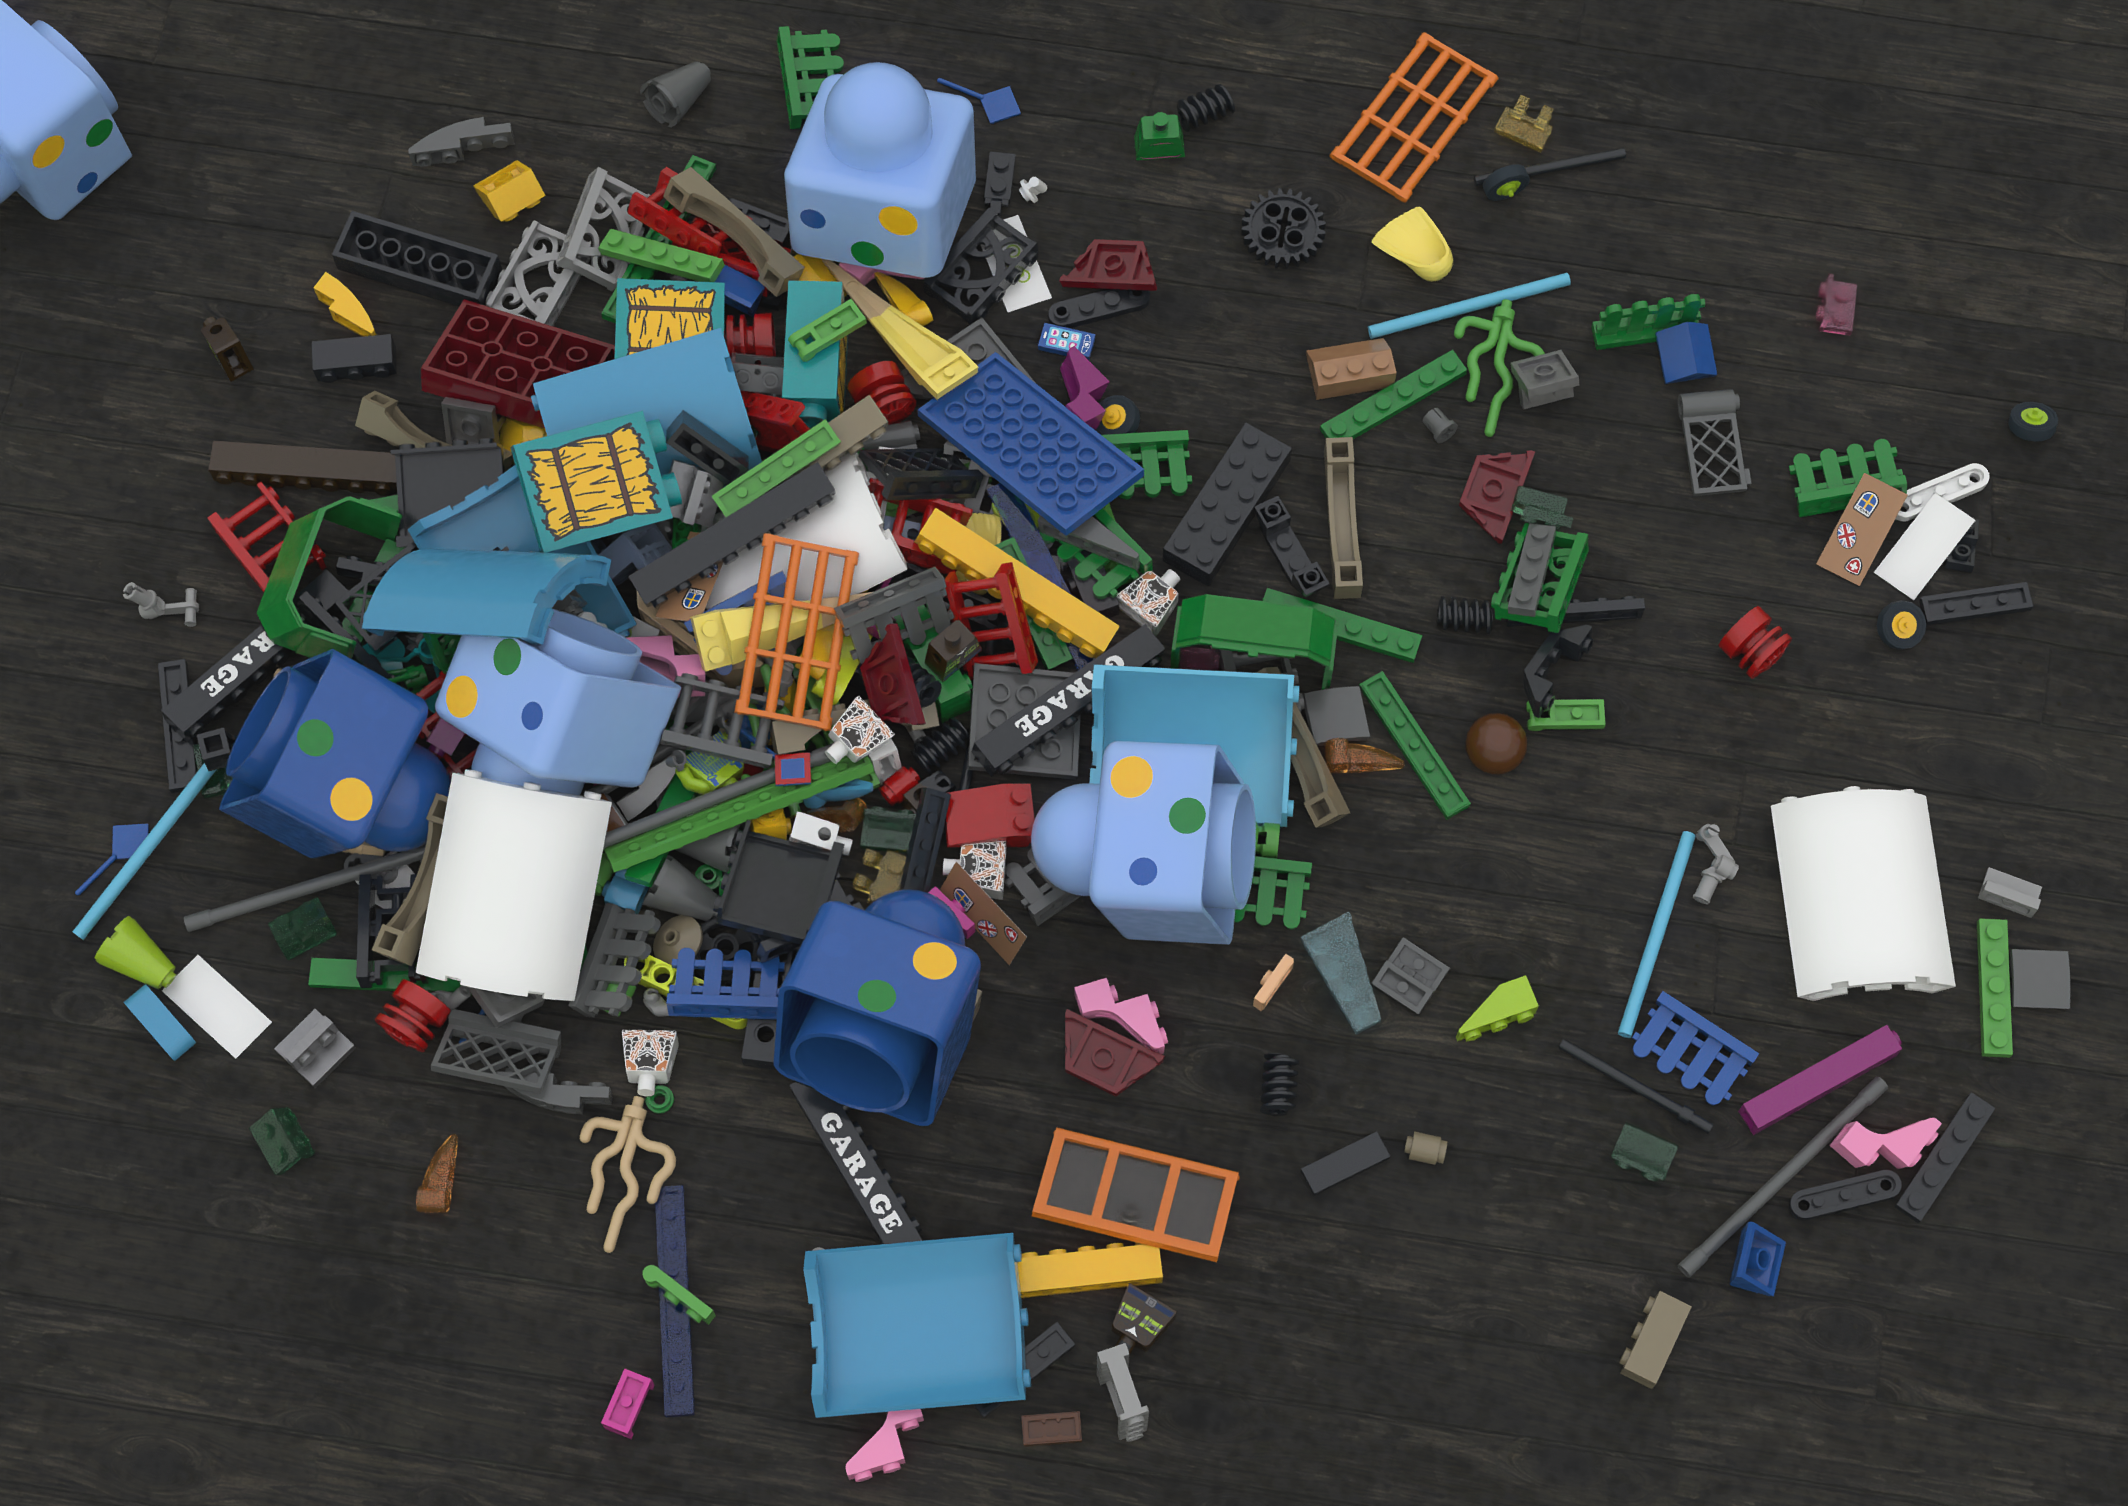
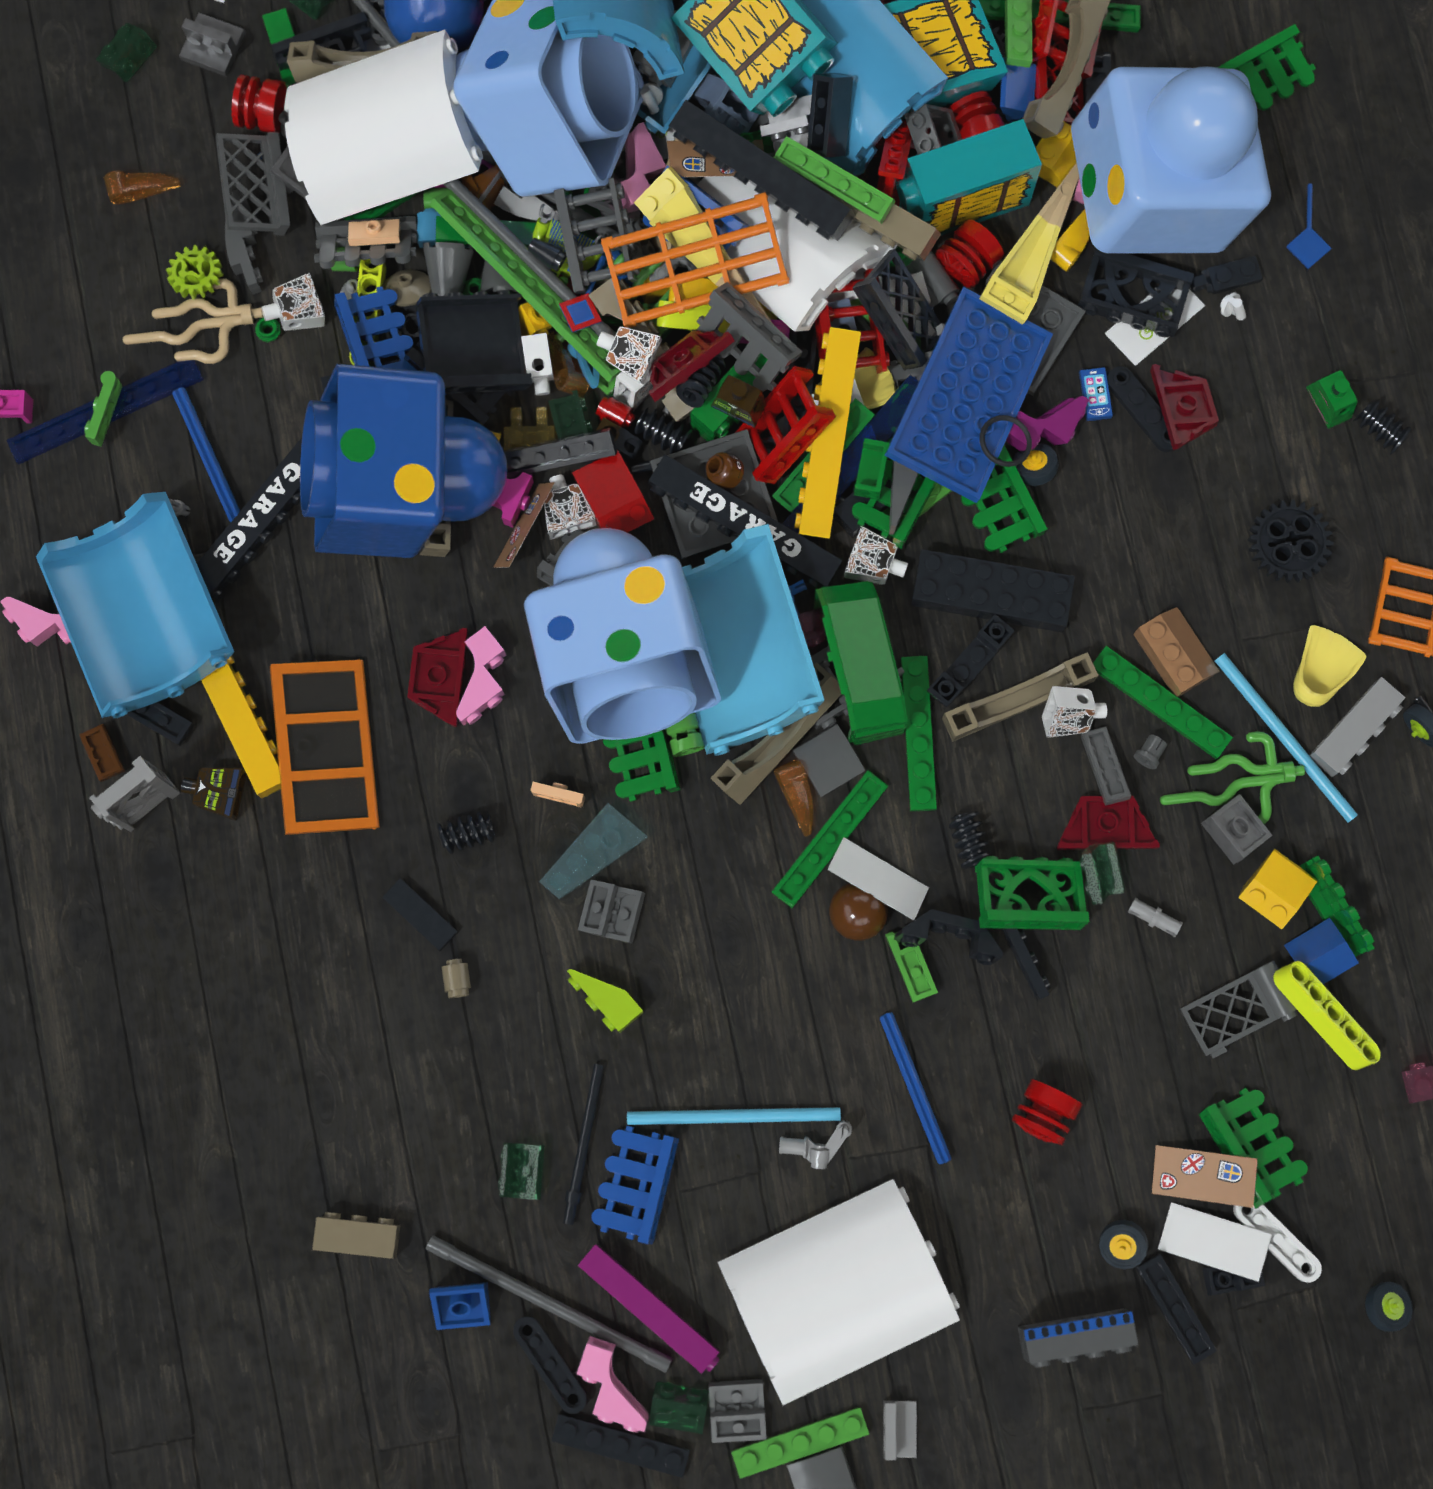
camera: 70 degrees right, 10 degrees up
bright green plate [788,299,867,362] -> none
dark grey plate [1508,523,1556,617] -> none
none -> lime gear [166,245,223,300]
none -> blue axle [172,387,240,523]
none -> light nougat plate [348,219,400,246]
none -> black cone [528,238,567,271]
none -> clear green bracket [649,1382,709,1434]
none -> reddish brown head [706,452,744,489]
none -> dark grey slope [708,1379,767,1443]
none -> white sticker [828,837,929,920]
none -> green panel [854,438,890,500]
none -> blue axle [880,1012,951,1164]
none -> black tyre [980,415,1032,467]
none -> dark grey brick [1017,1308,1138,1367]
none -> white torso [1042,686,1107,737]
none -> dark grey plate [1081,727,1131,806]
none -> light grey pin [1128,898,1183,937]
none -> yellow slope [1238,848,1318,929]
none -> neon yellow beam [1274,961,1381,1070]
none -> light grey brick [1309,677,1406,777]

